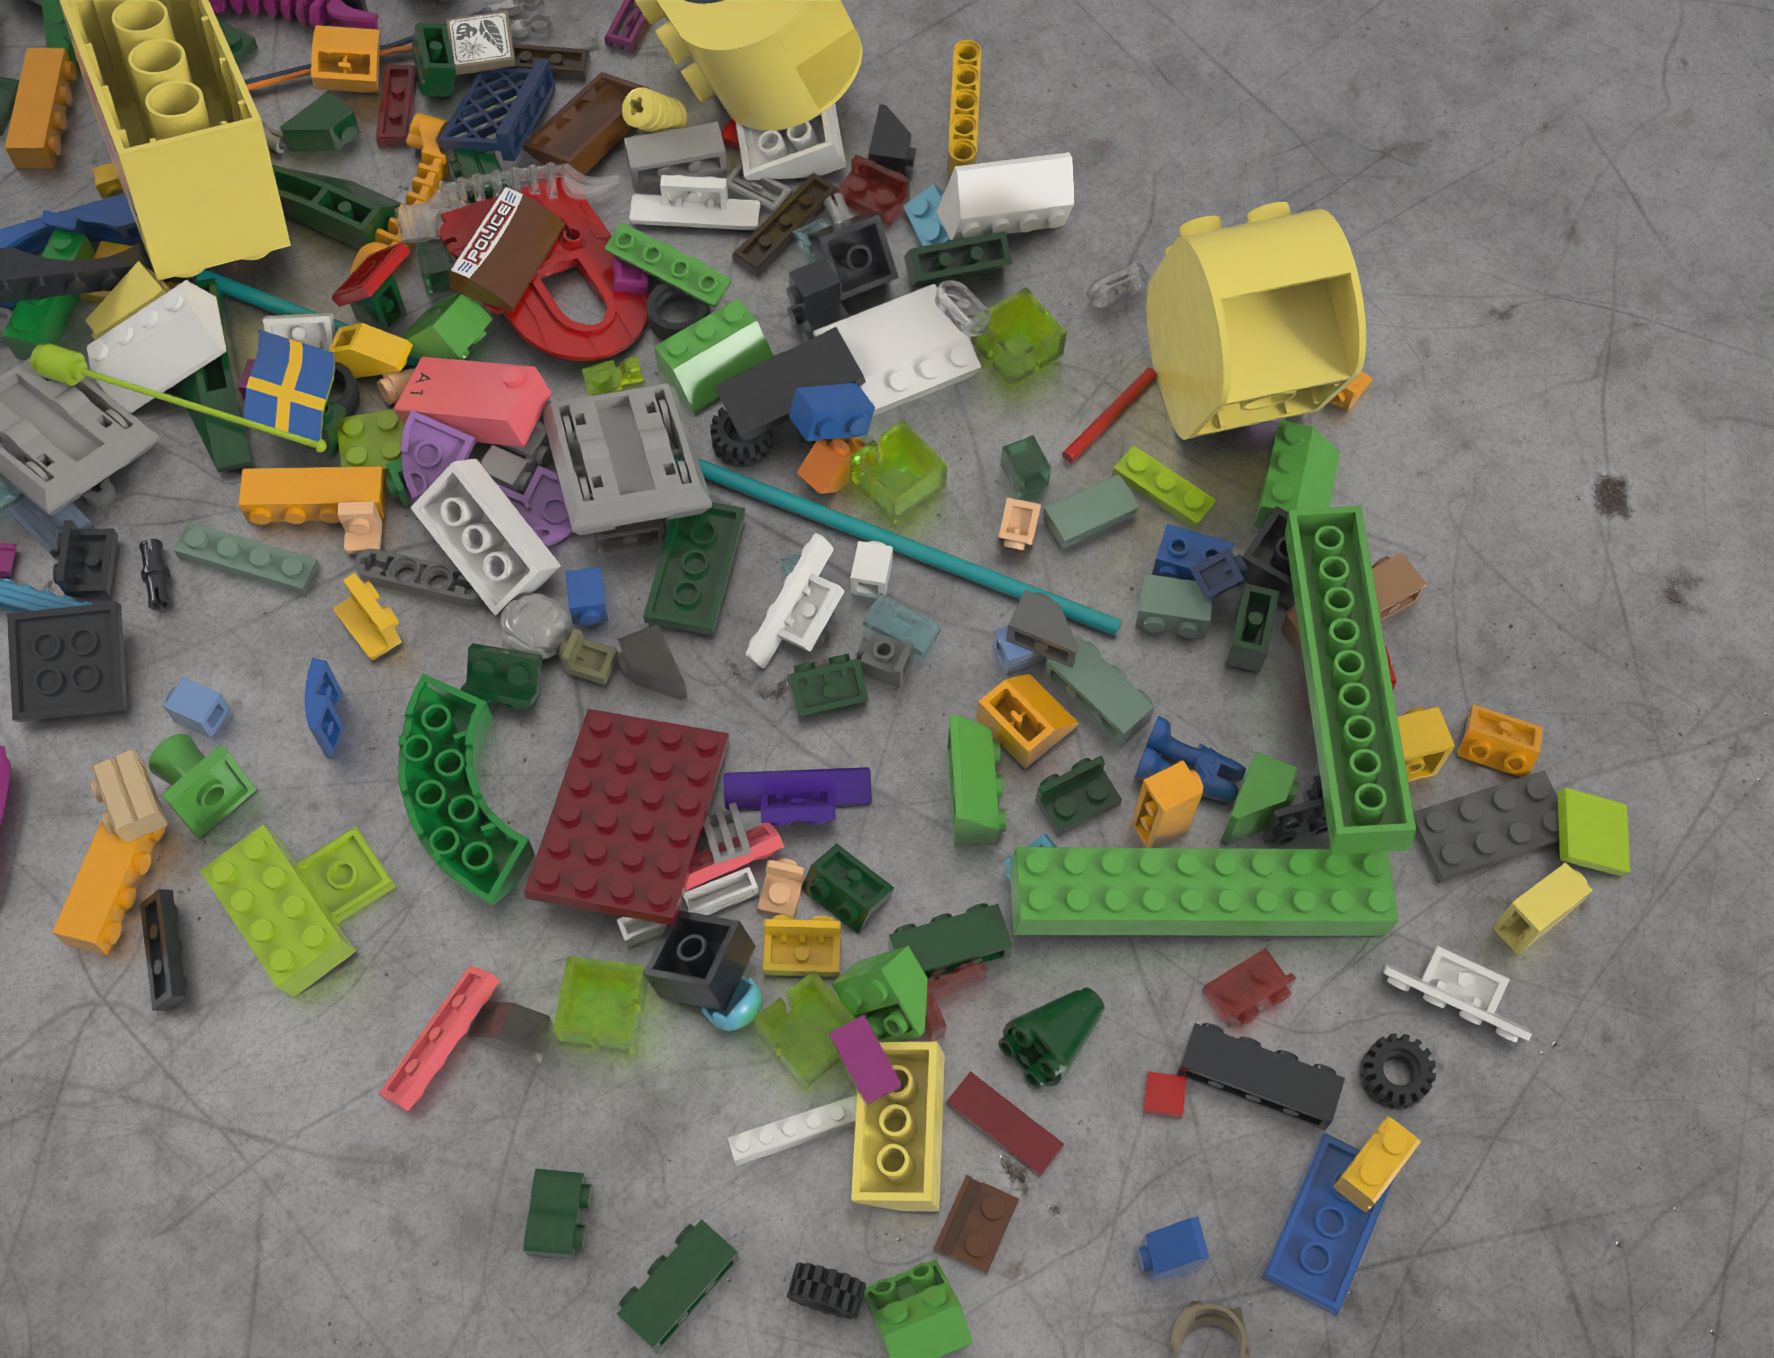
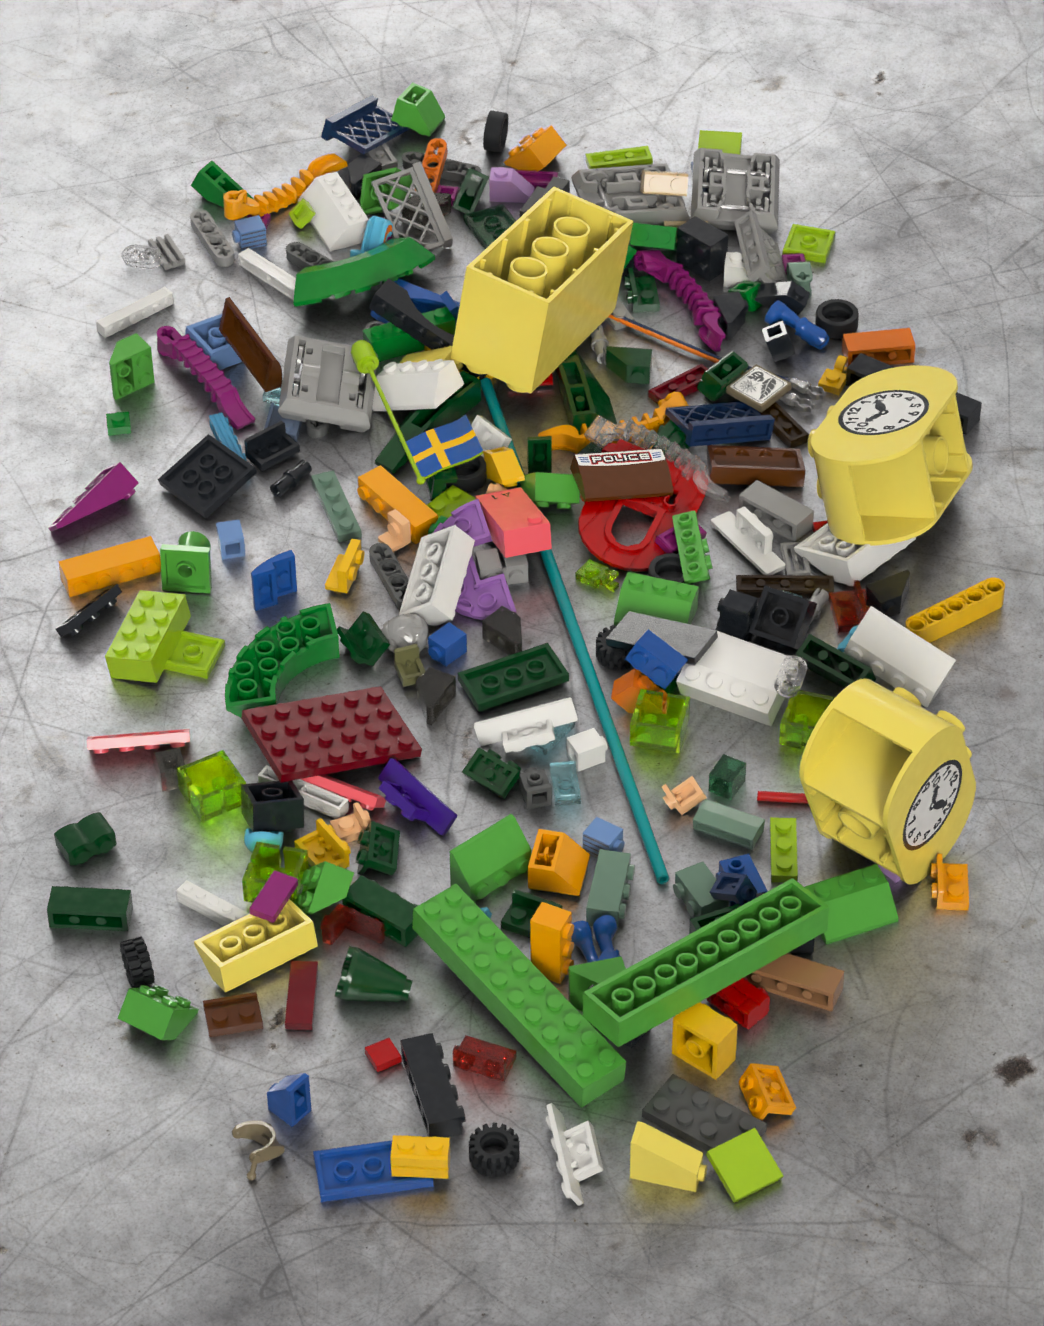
camera: 55 degrees right, 20 degrees down
tan brick [90,750,168,843] -> none
light orange slope [311,25,380,93] -> none
red tile [331,243,411,307] -> none
light grey piece [542,383,712,535] -> none
light yellow piece [622,87,687,133] -> none
light grey tile [704,802,751,863] -> none
dark grey slope [1006,590,1079,668] -> none

